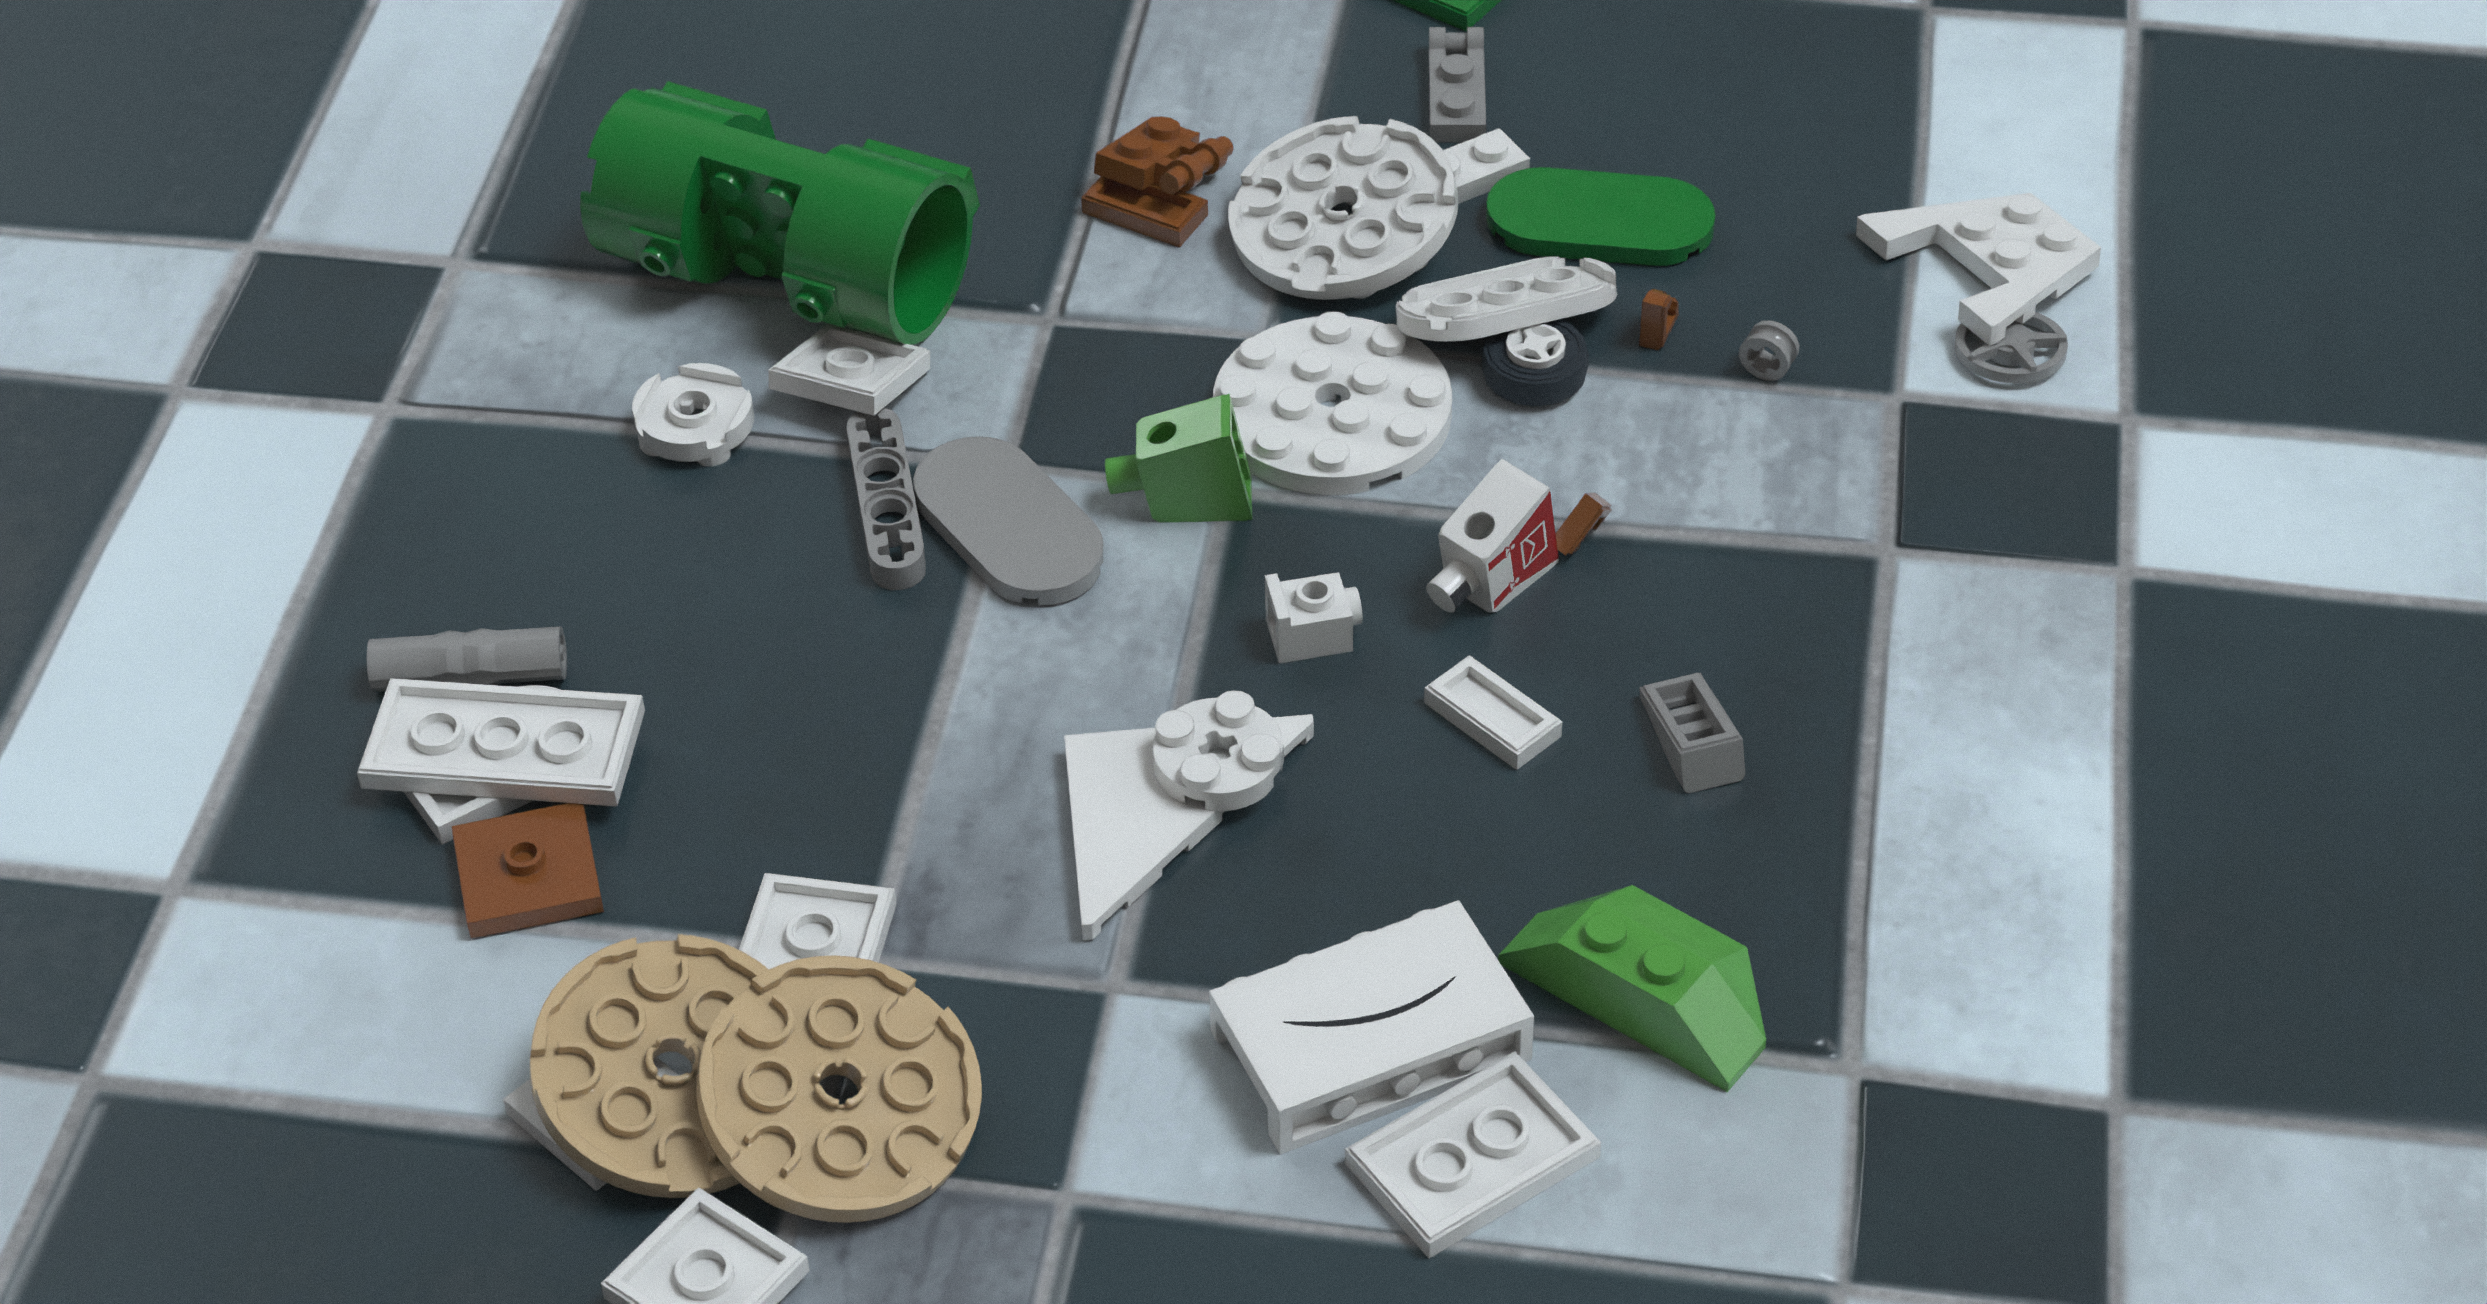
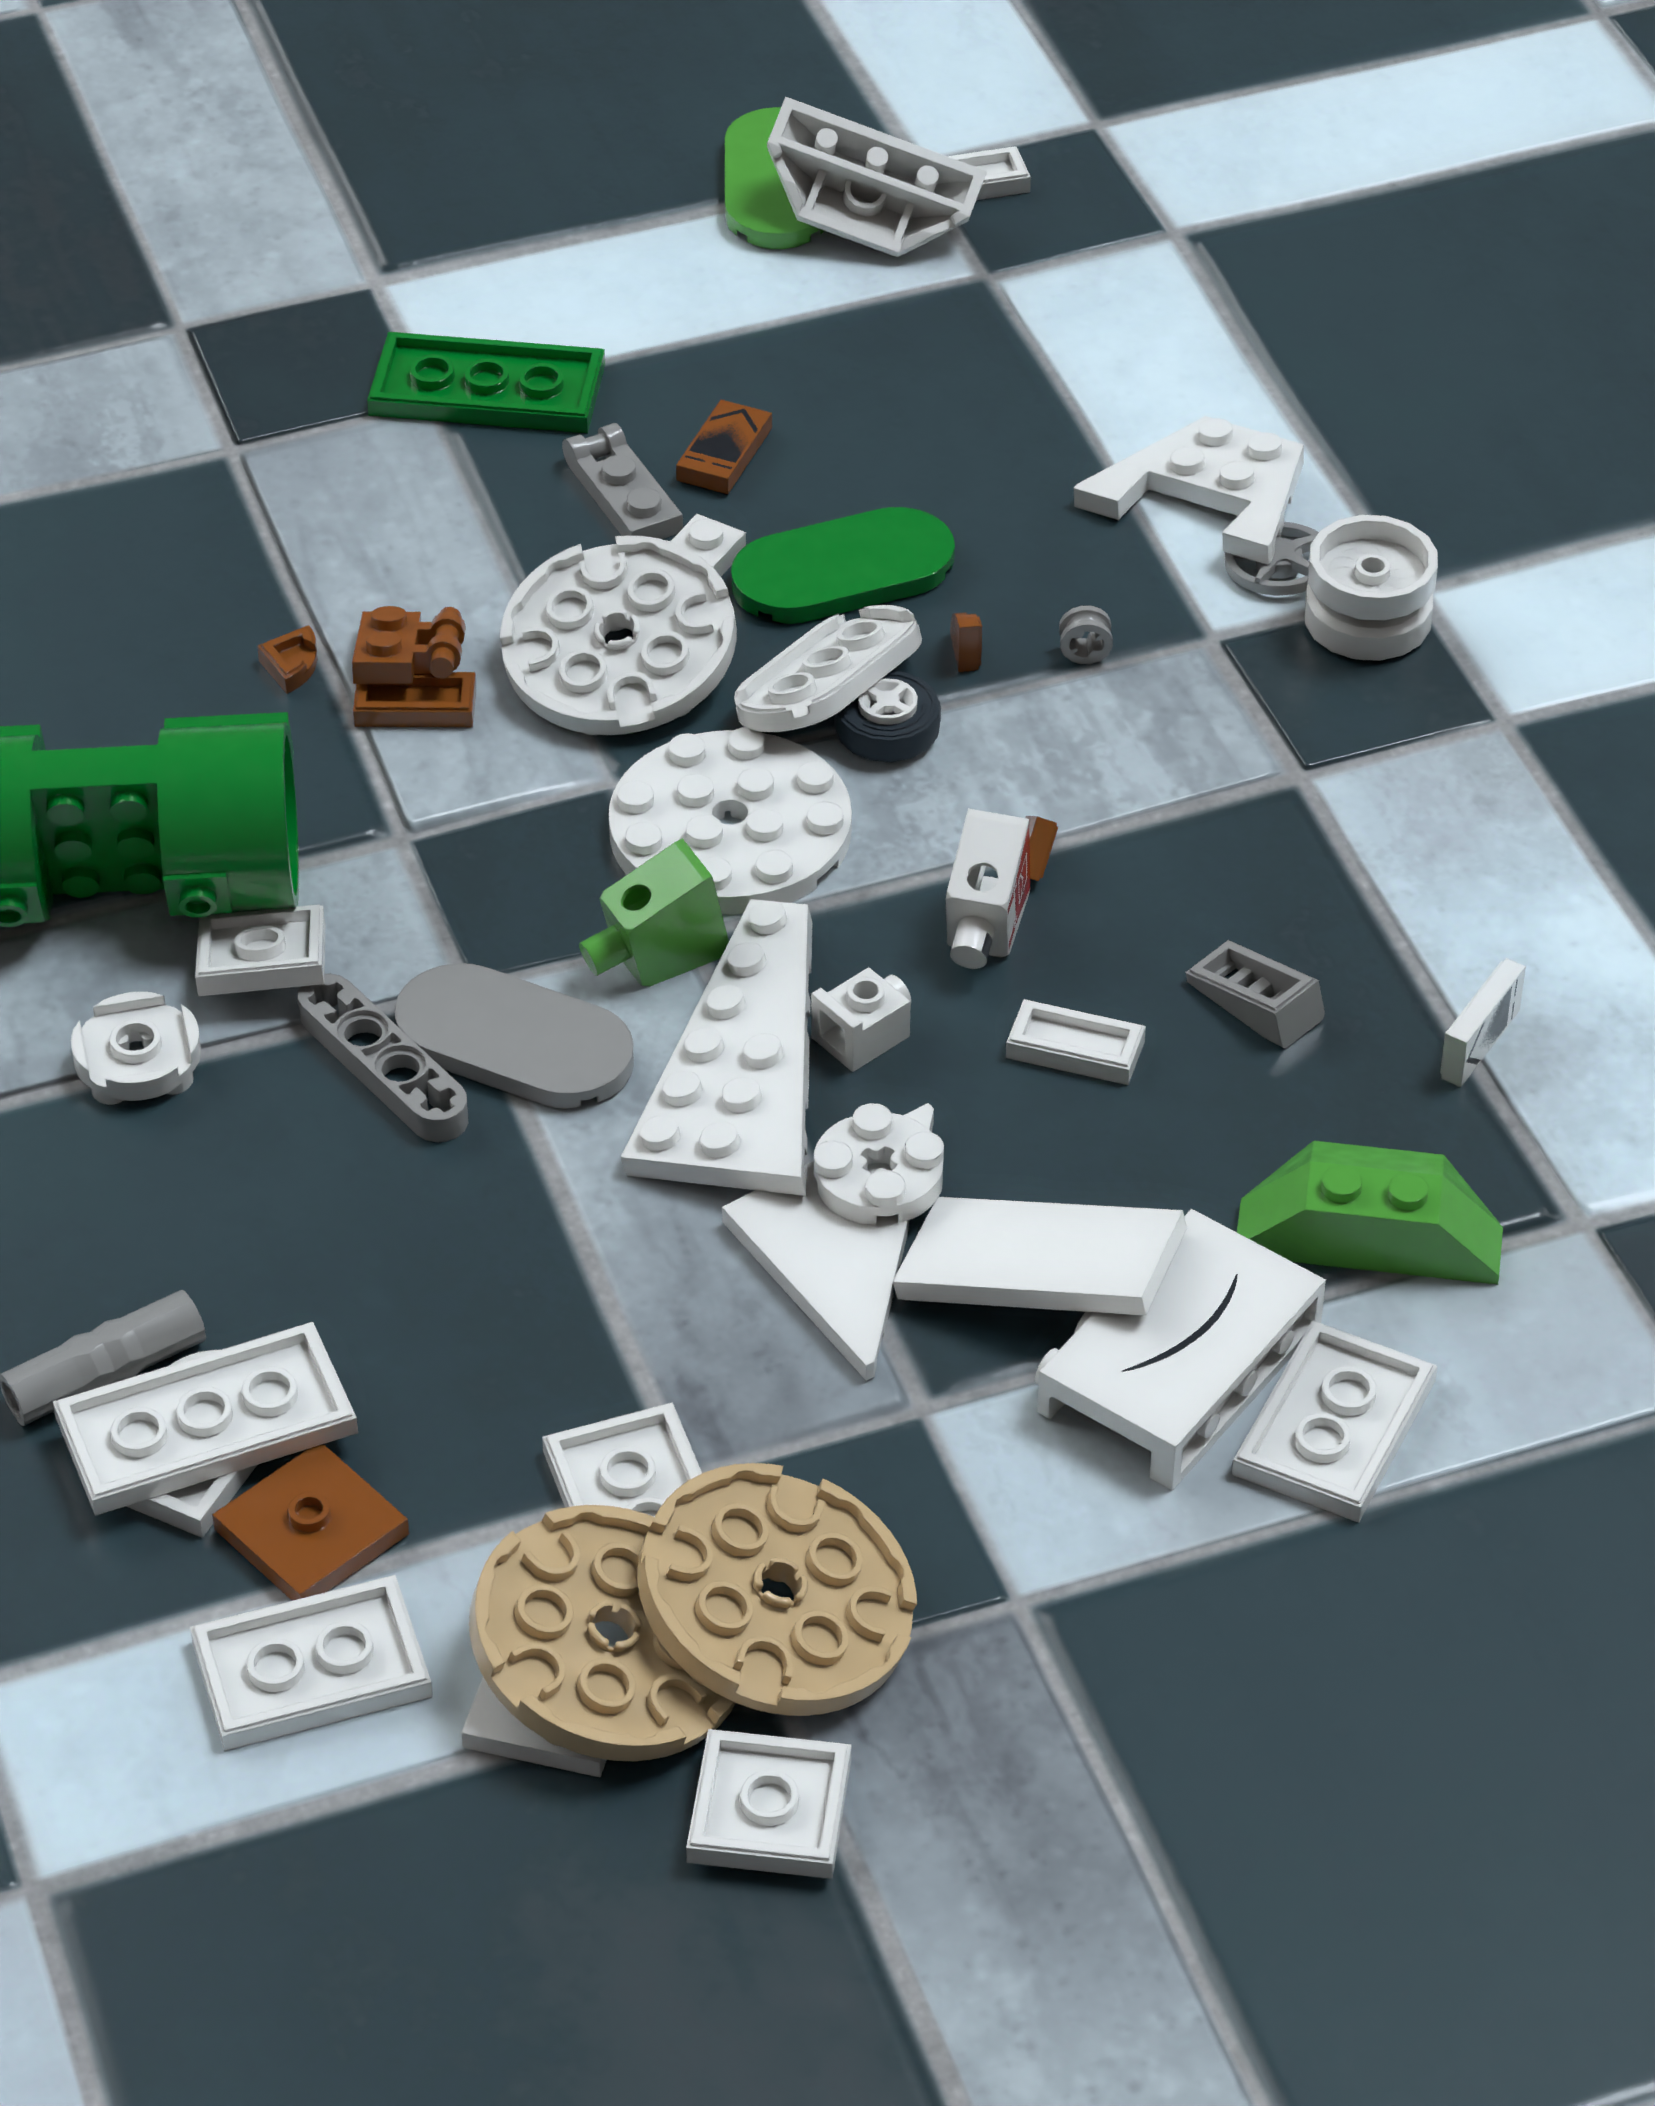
camera: 30 degrees left, 0 degrees up
none -> white tile [190,1575,433,1751]
none -> dark orange tile [257,625,318,694]
none -> white wing [621,899,812,1196]
none -> dark orange tile [676,400,772,494]
none -> white tile [893,1197,1187,1315]
none -> white wheel [1305,515,1438,661]
none -> white tile [1440,958,1526,1087]

